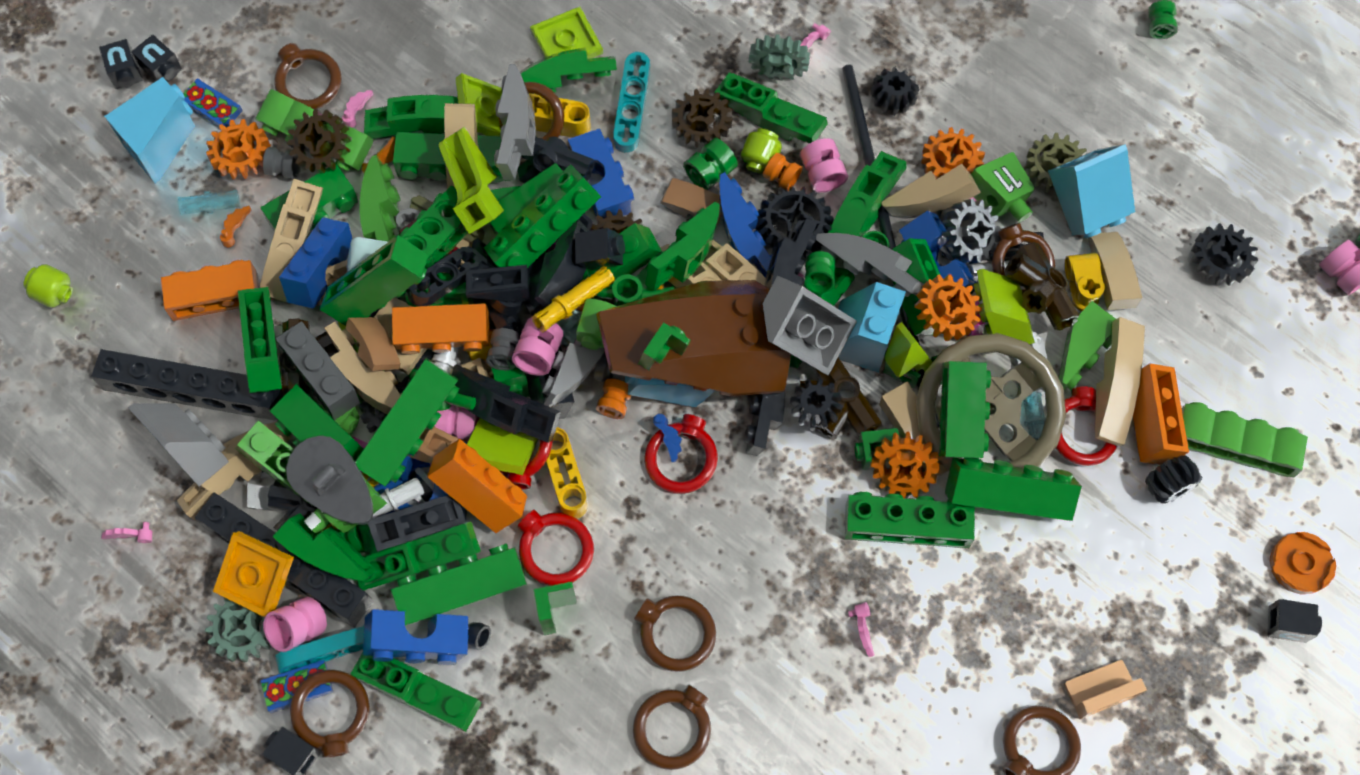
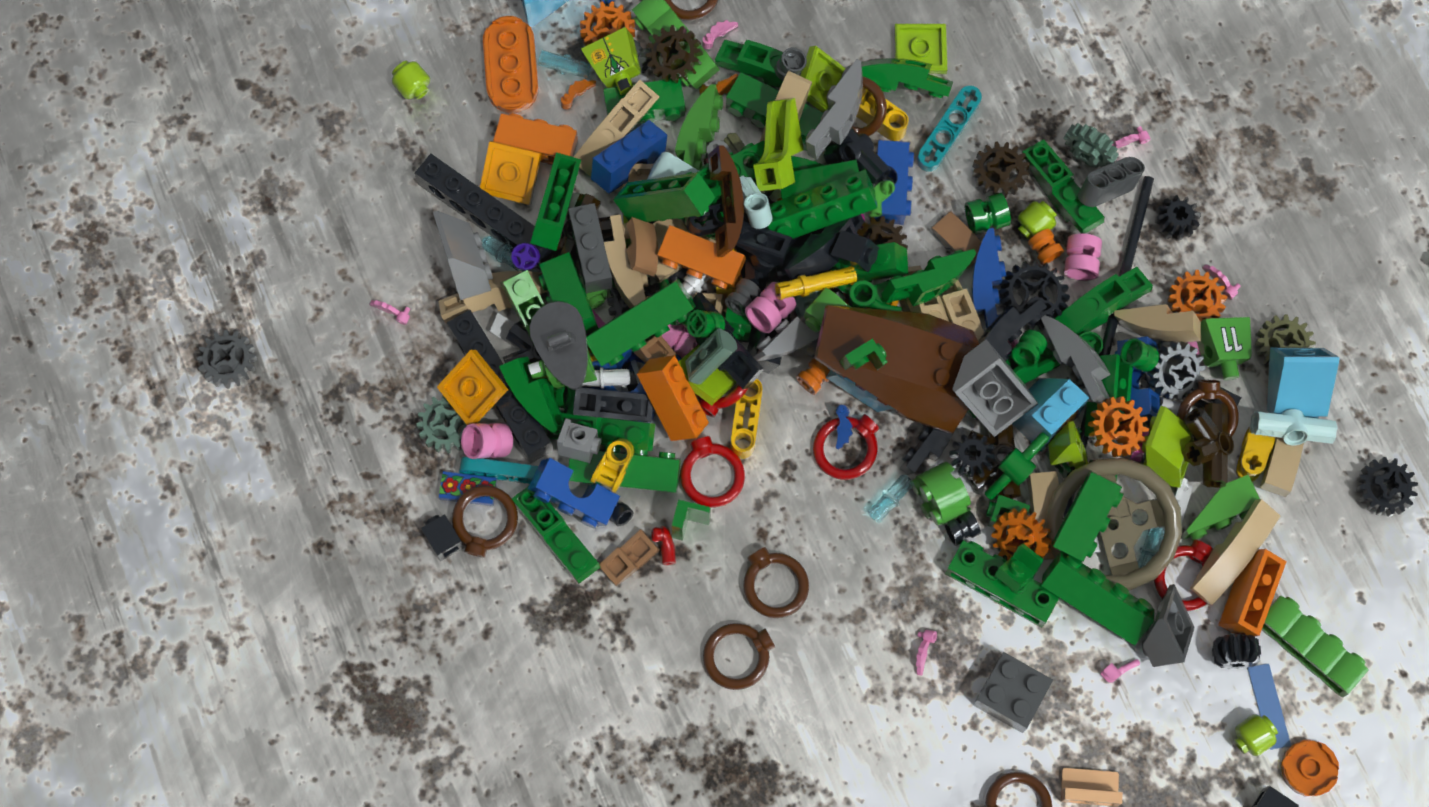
camera: 25 degrees right, 5 degrees up
none -> light orange plate [480,141,542,205]
none -> clear light blue axle [482,236,528,271]
none -> orange tile [483,16,538,113]
none -> dark purple wheel [511,243,540,270]
none -> light grey brick [557,419,601,463]
none -> lime torso [581,27,641,95]
none -> yellow piece [591,439,634,494]
none -> medium nougat slope [600,529,660,586]
none -> red arm [651,526,676,566]
none -> sand green brick [685,328,737,384]
none -> green wheel [686,310,725,338]
none -> reddish brown slope [708,145,744,257]
none -> light aqua piece [740,176,772,229]
none -> dark grey wheel [775,47,807,81]
none -> clear light blue axle [867,475,912,524]
none -> bright green arm [869,180,895,217]
none -> bright green brick [910,461,971,525]
none -> black wheel [944,511,981,546]
none -> dark grey brick [973,652,1053,733]
none -> green piece [985,432,1049,500]
none -> green bracket [995,544,1043,593]
none -> dark grey beam [1078,157,1145,207]
none -> bright pink hand [1100,659,1140,683]
none -> green wheel [1120,338,1159,372]
none -> dark grey slope [1142,584,1195,667]
none -> bright pink piece [1202,264,1241,300]
none -> lime head [1234,714,1278,756]
none -> medium blue sticker [1248,664,1291,750]
none -> light aqua piece [1250,409,1338,446]

